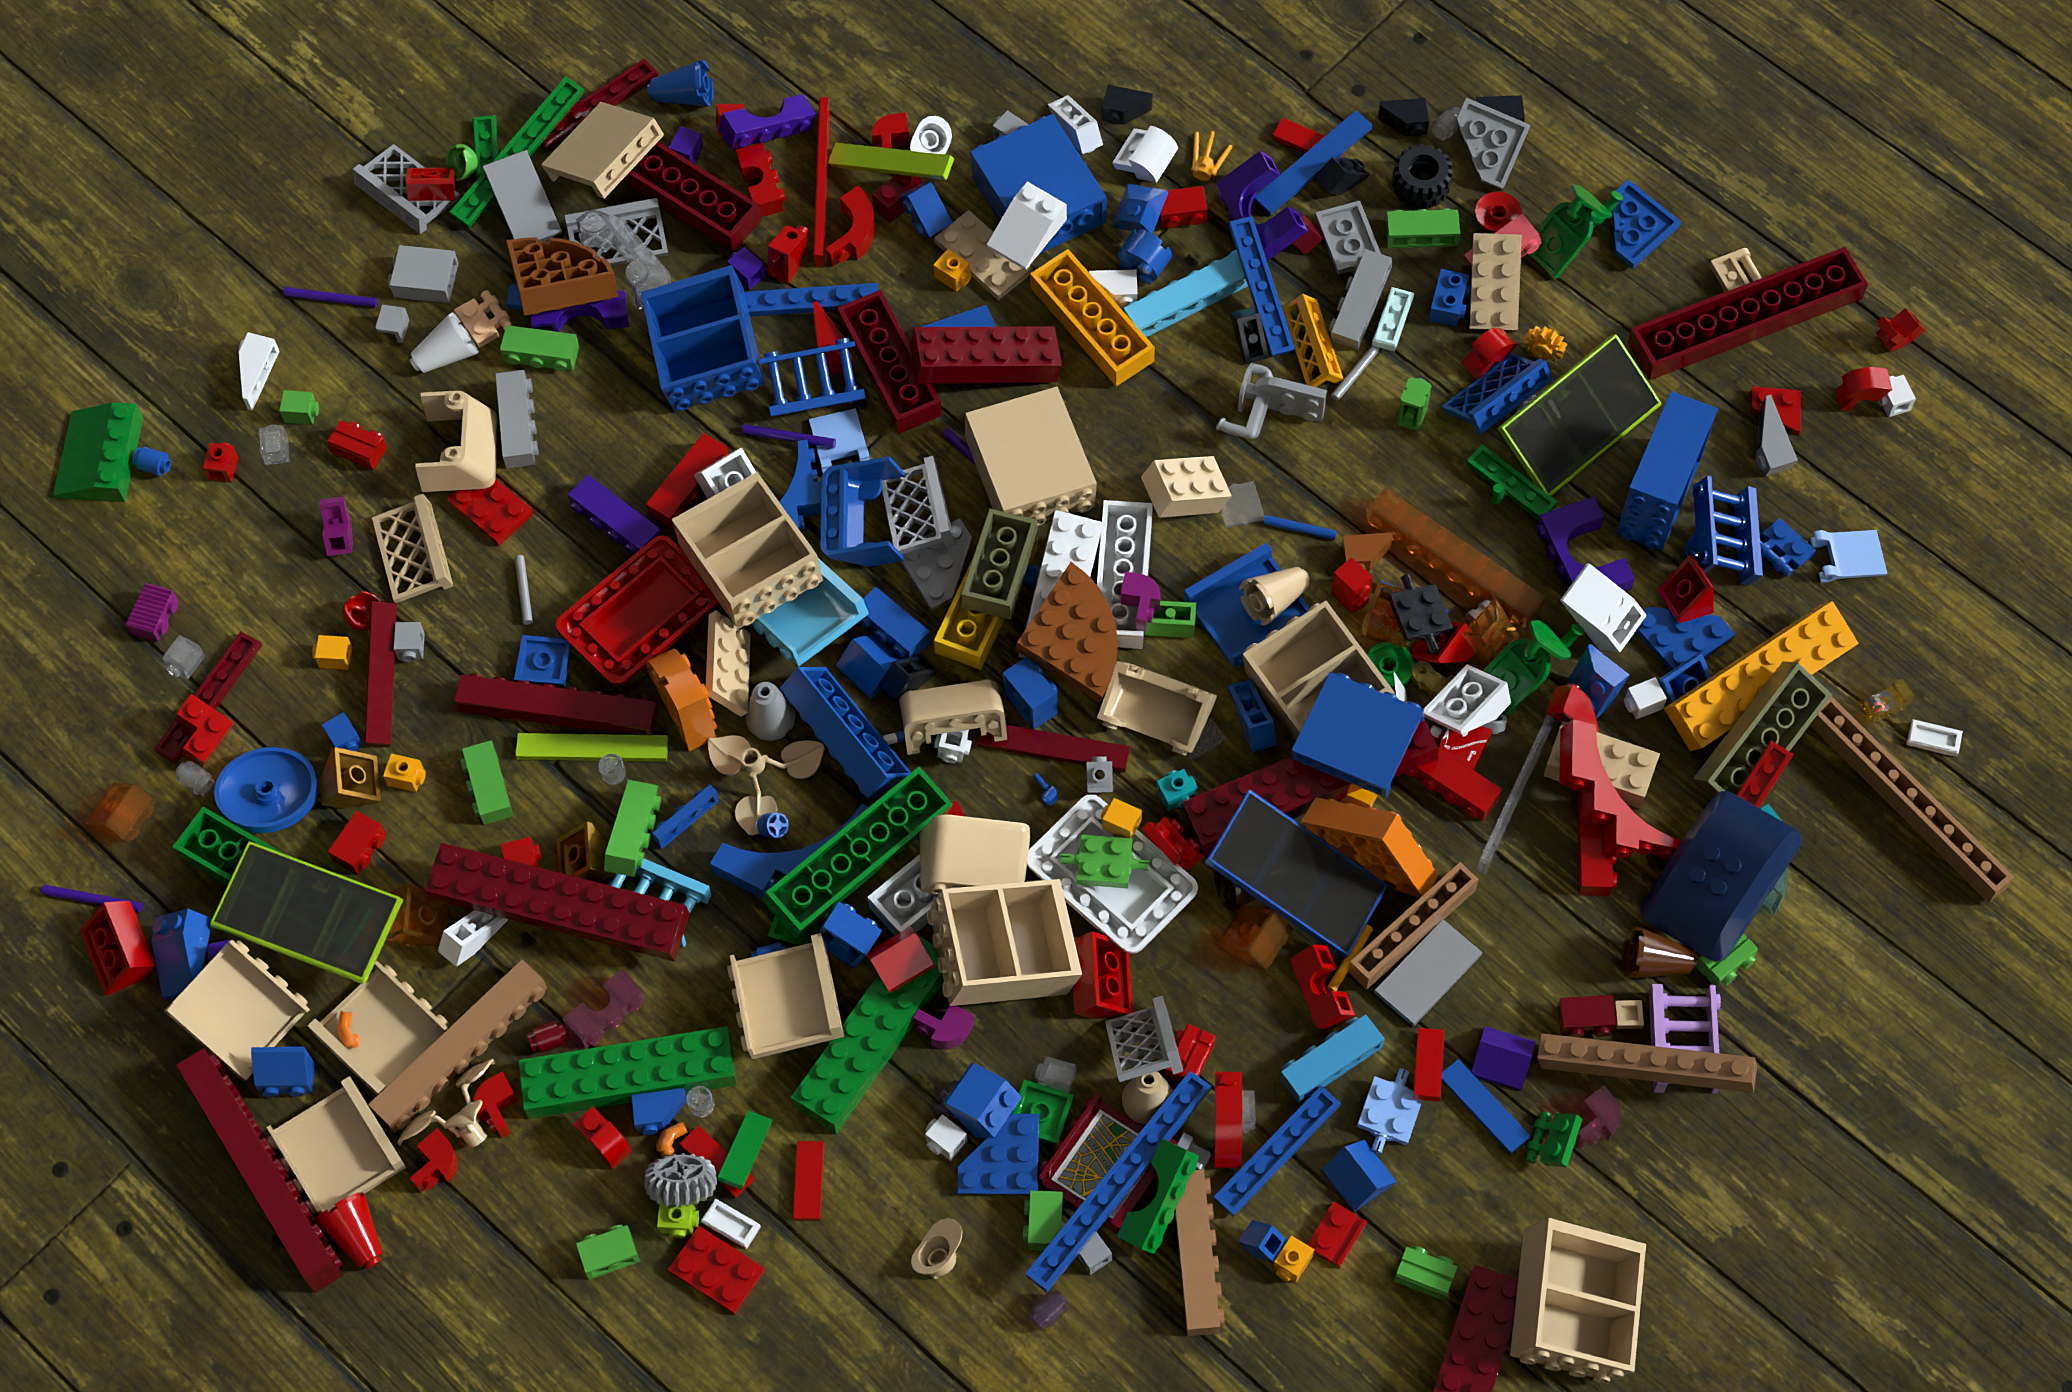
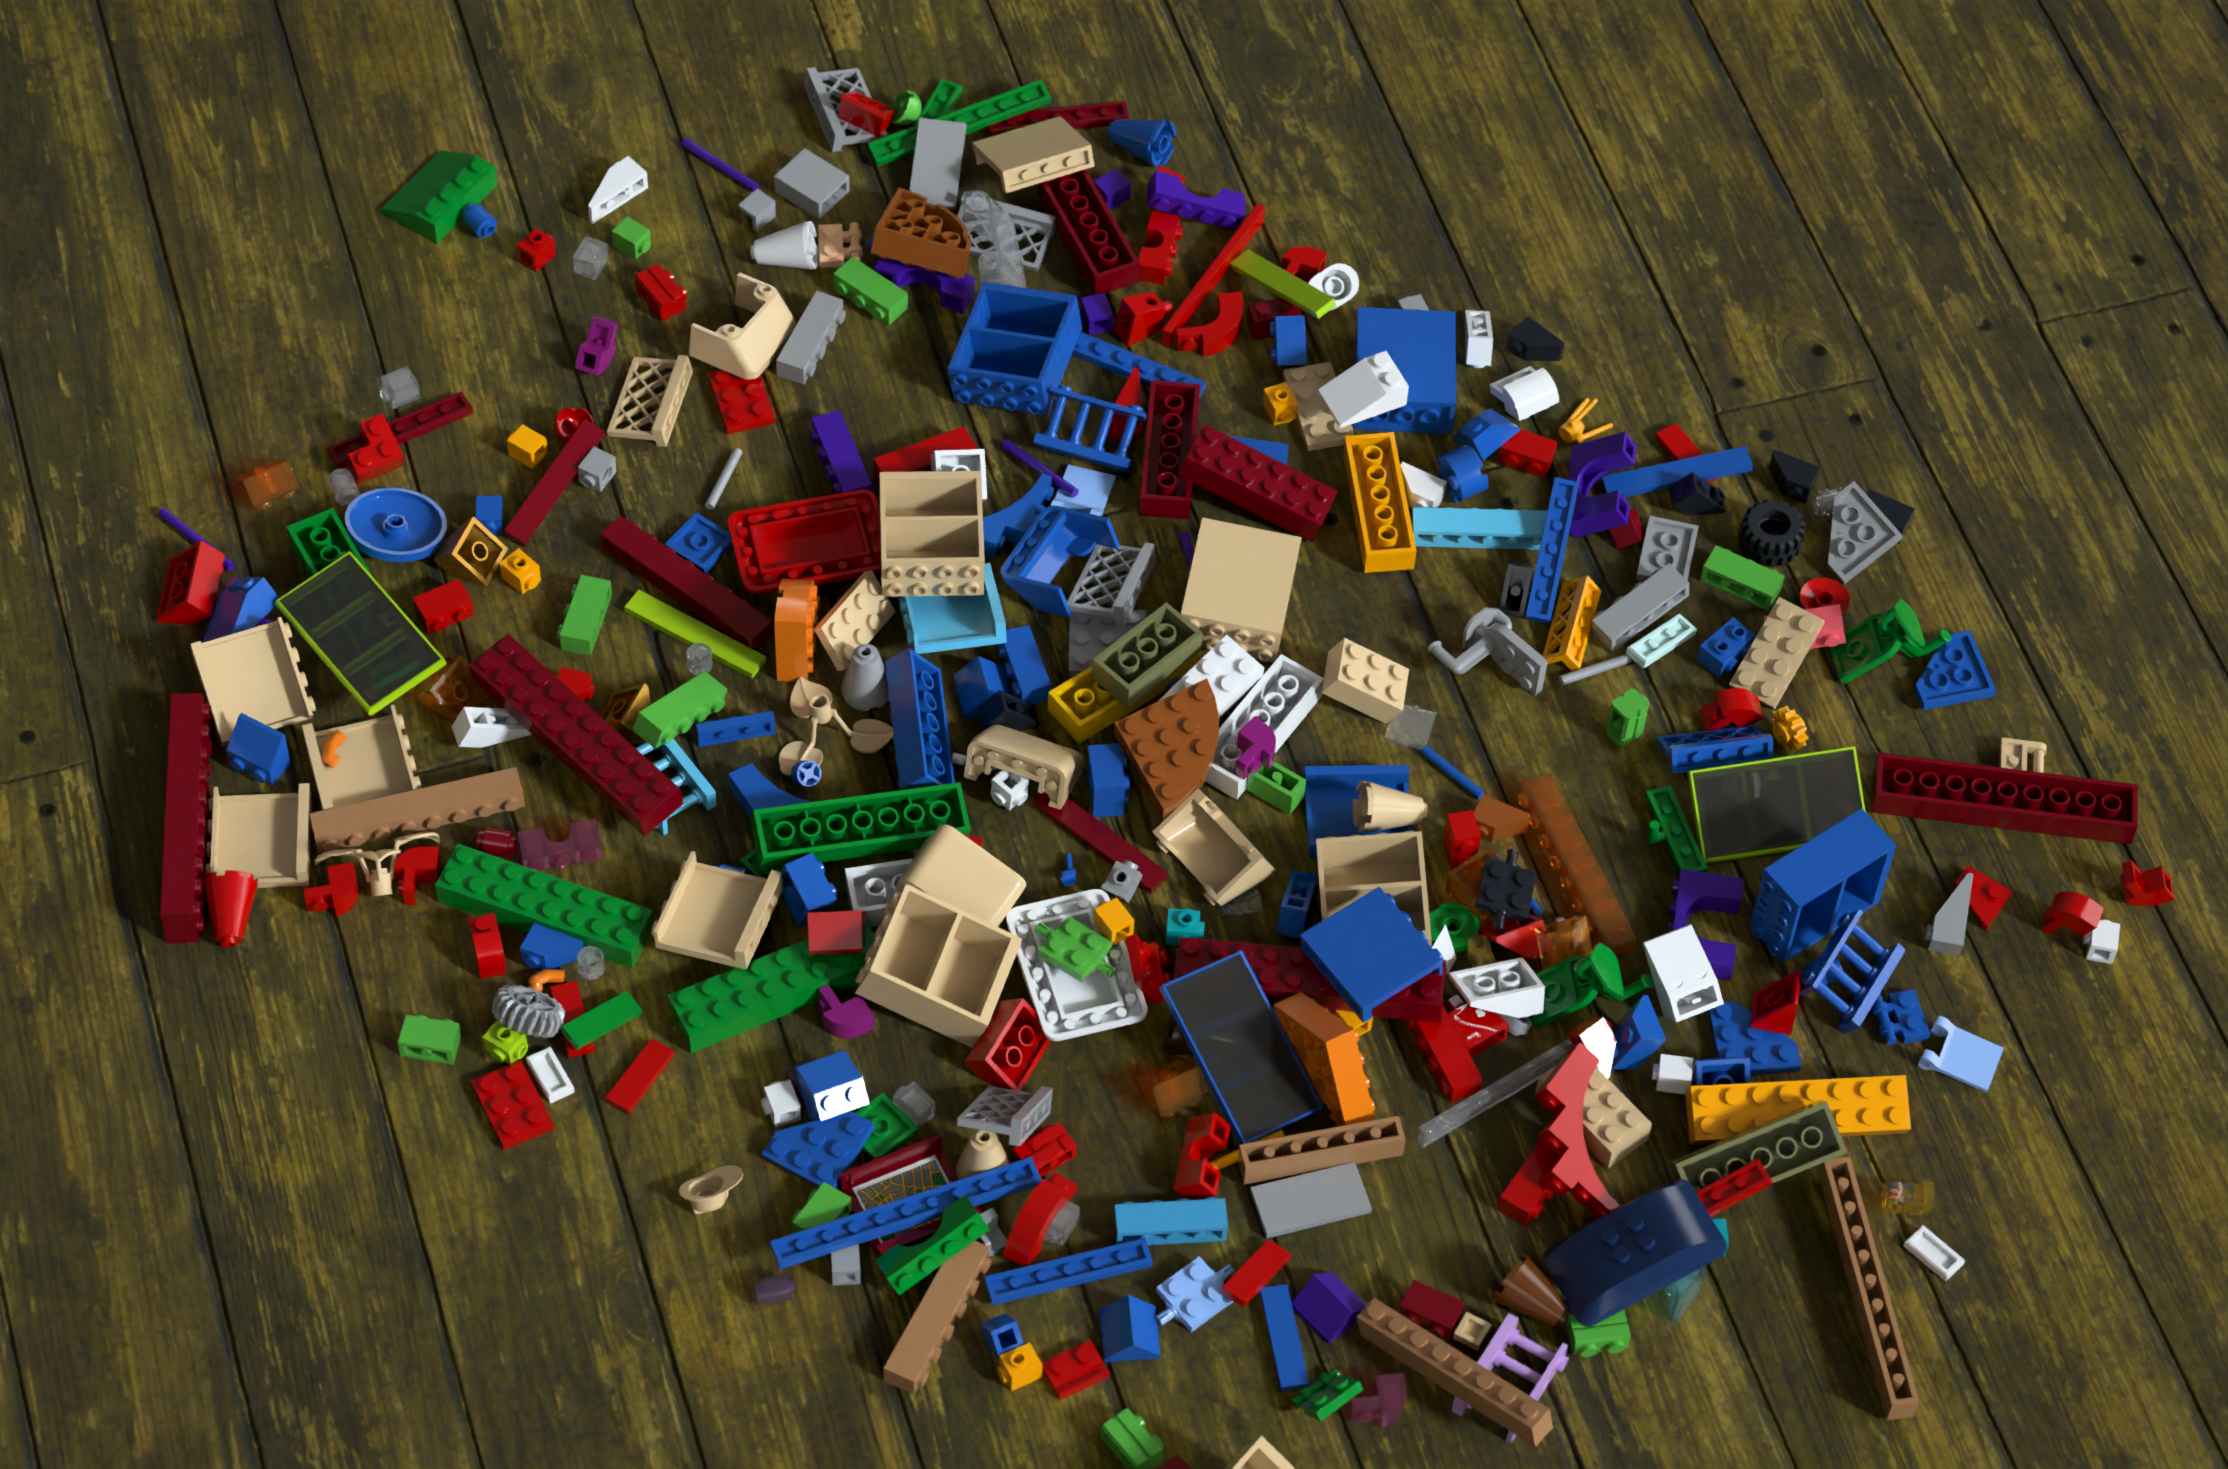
camera: 25 degrees right, 10 degrees down
magenta brick [126,583,178,642] -> none

